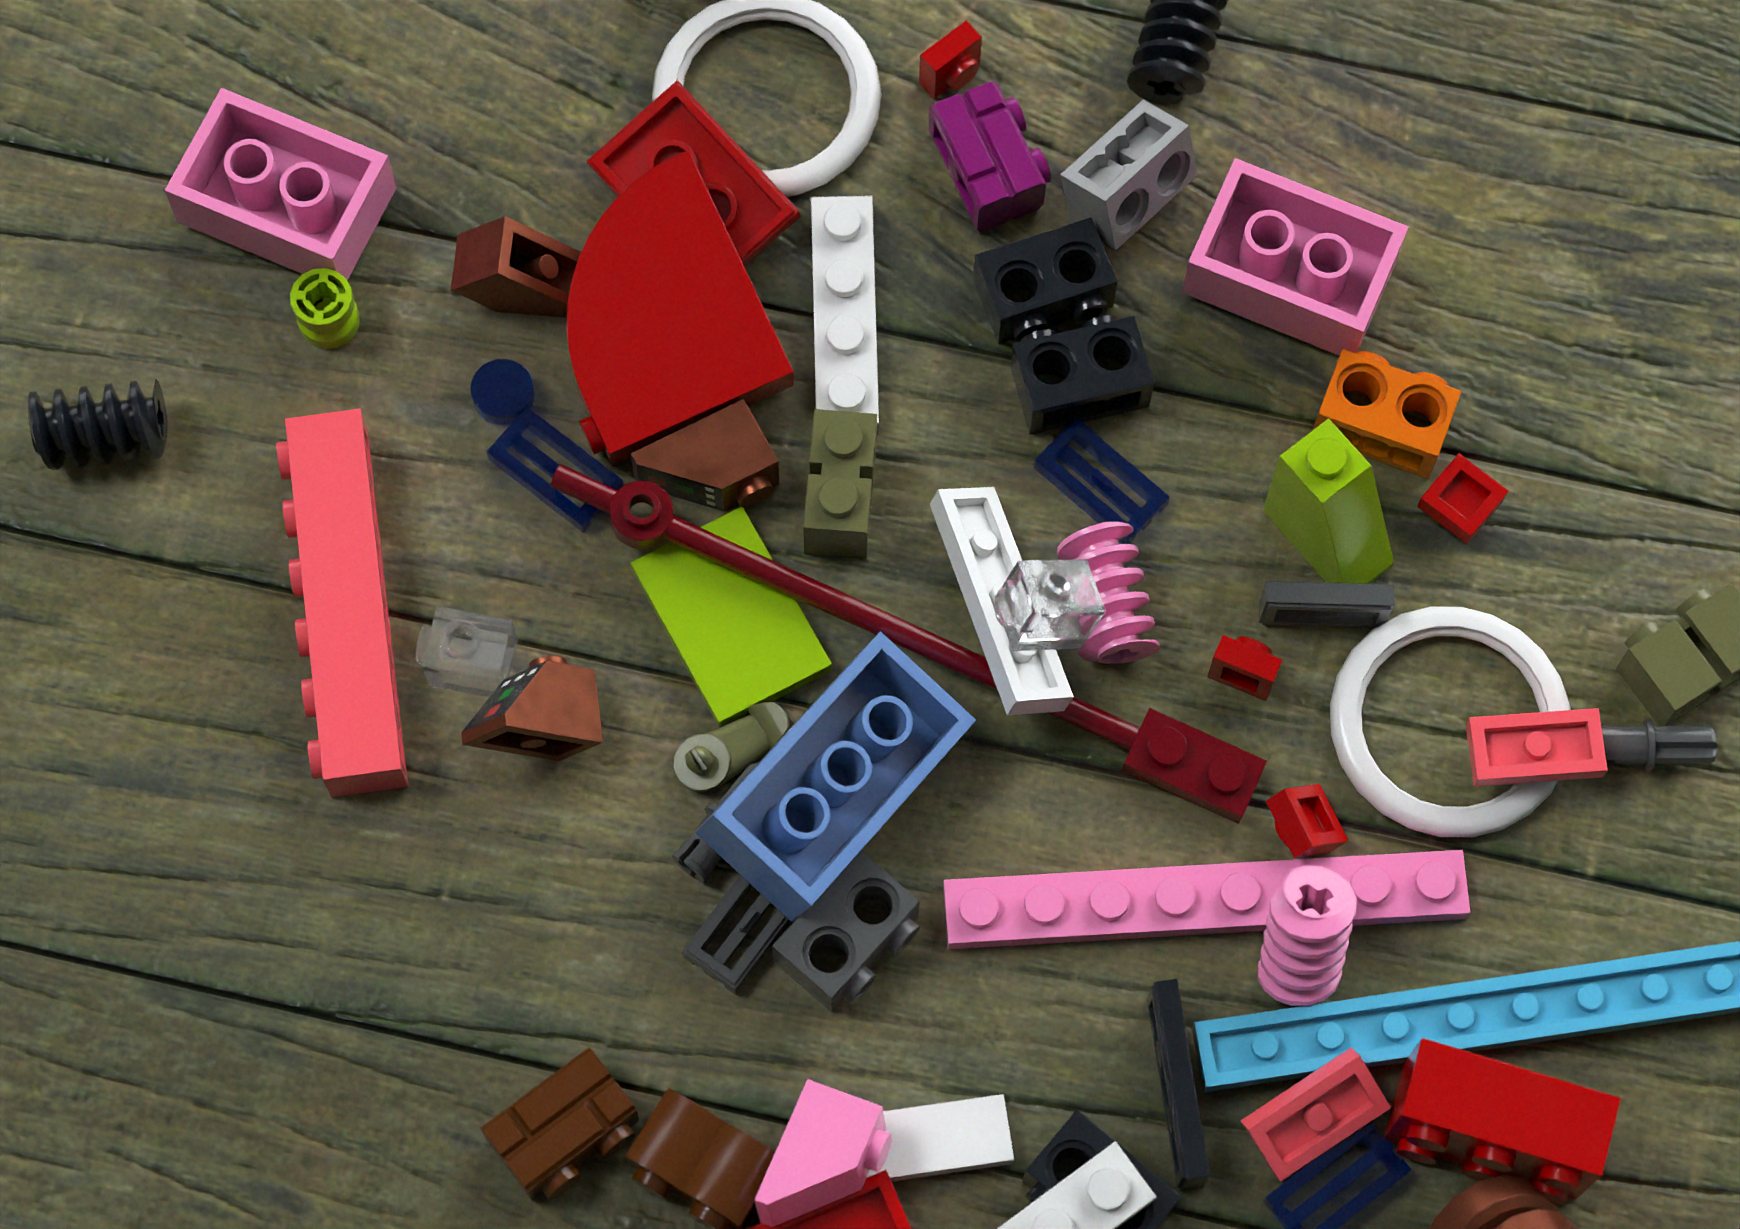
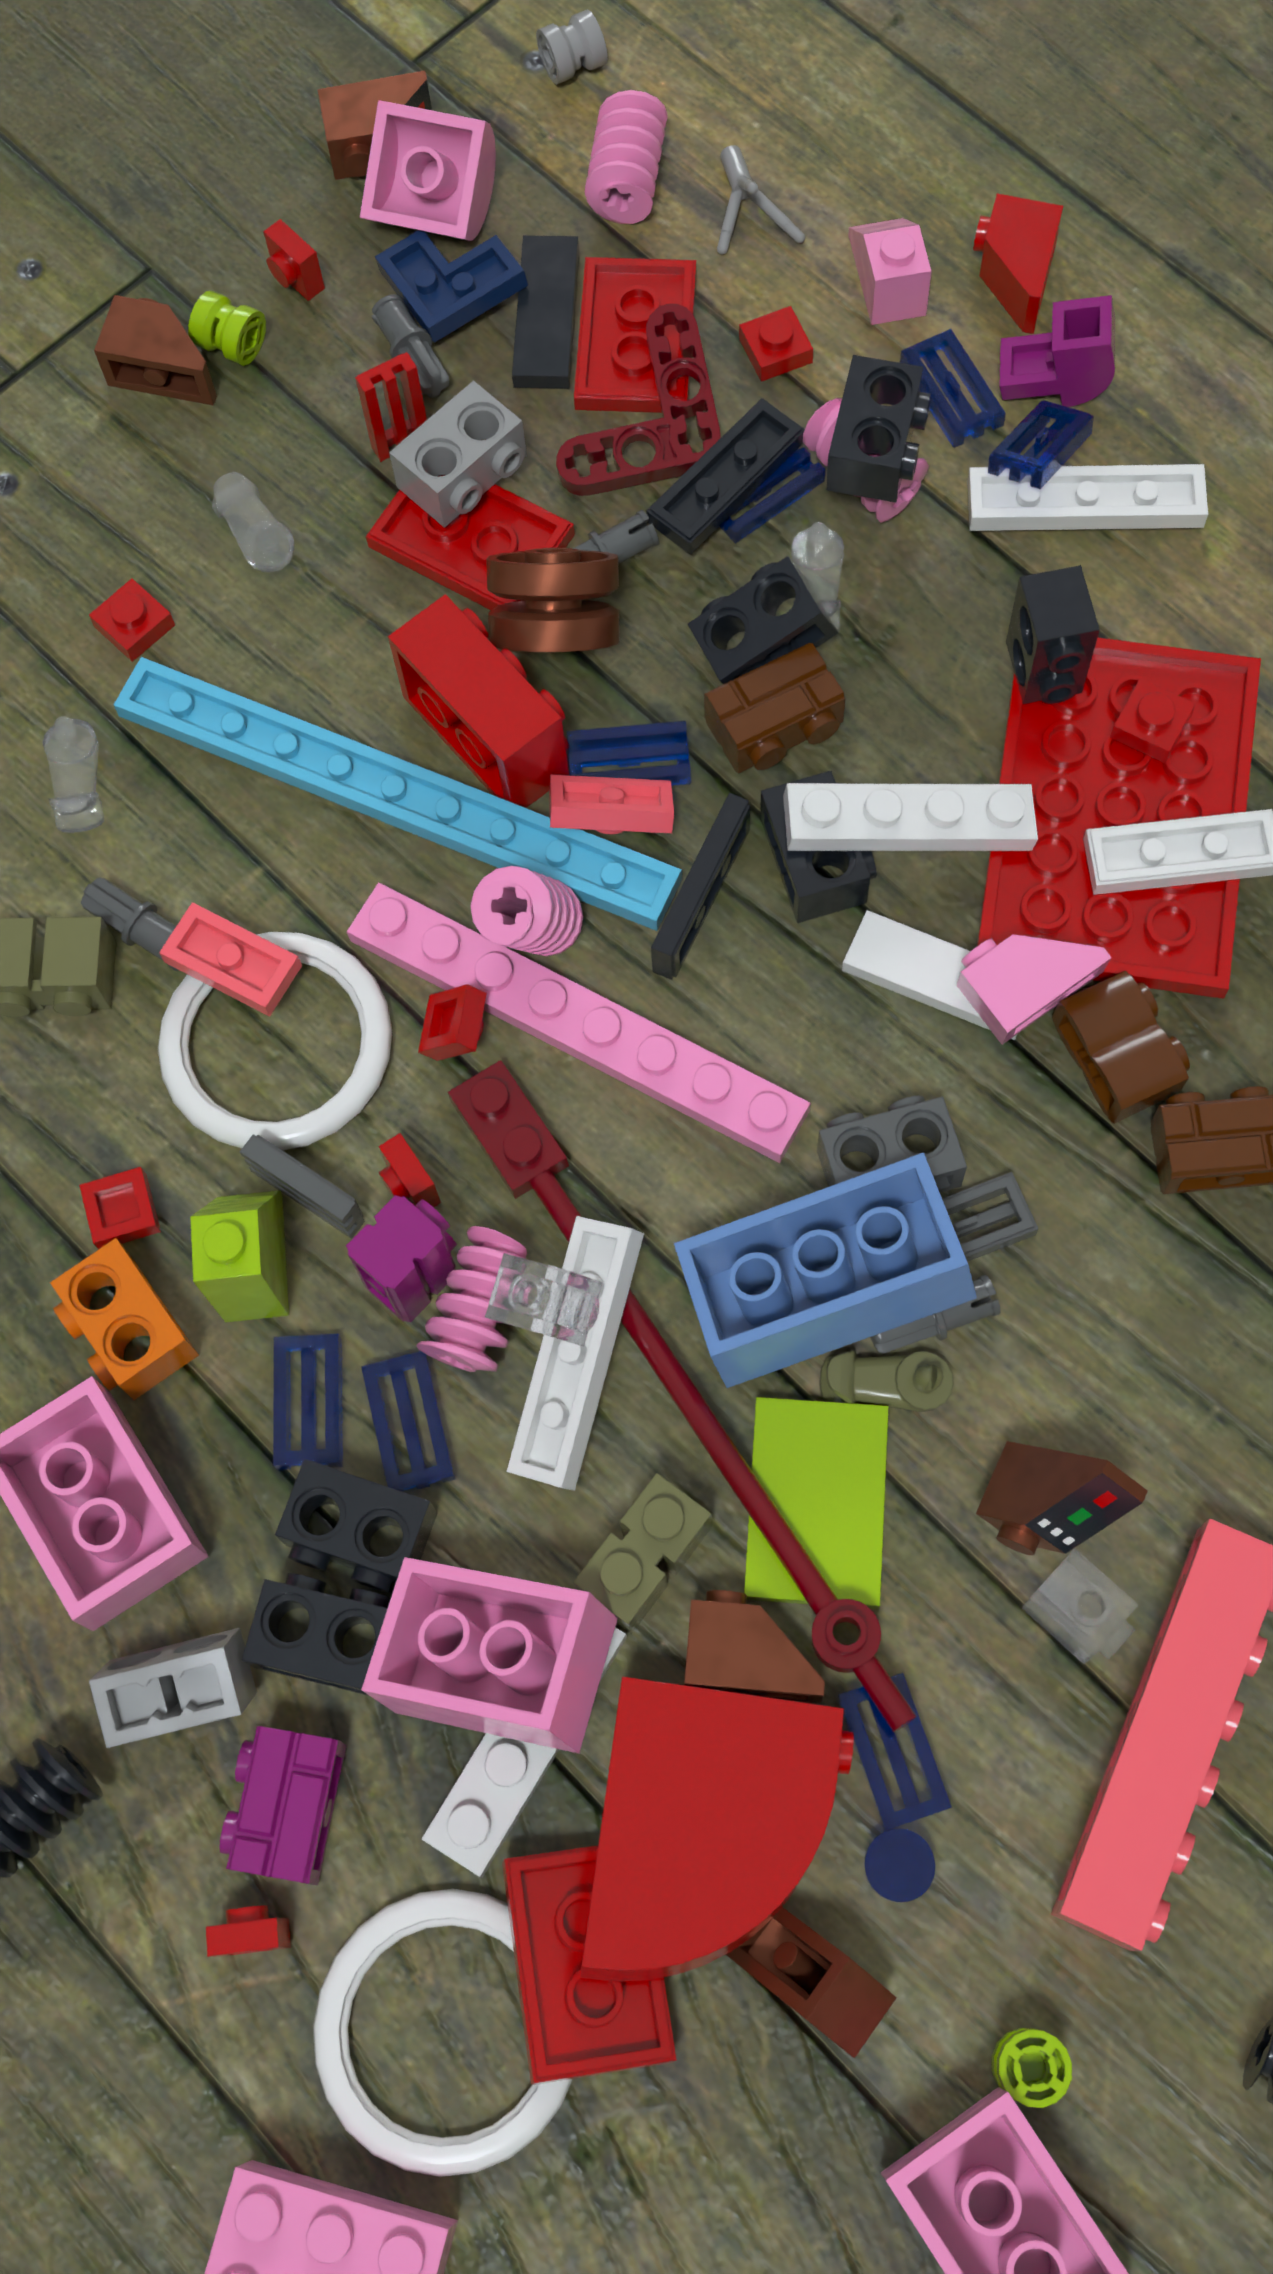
camera: 140 degrees left, 0 degrees up
none -> clear blue tile [273,1334,343,1470]
none -> magenta brick [346,1195,457,1323]
none -> bright pink brick [361,1557,618,1754]

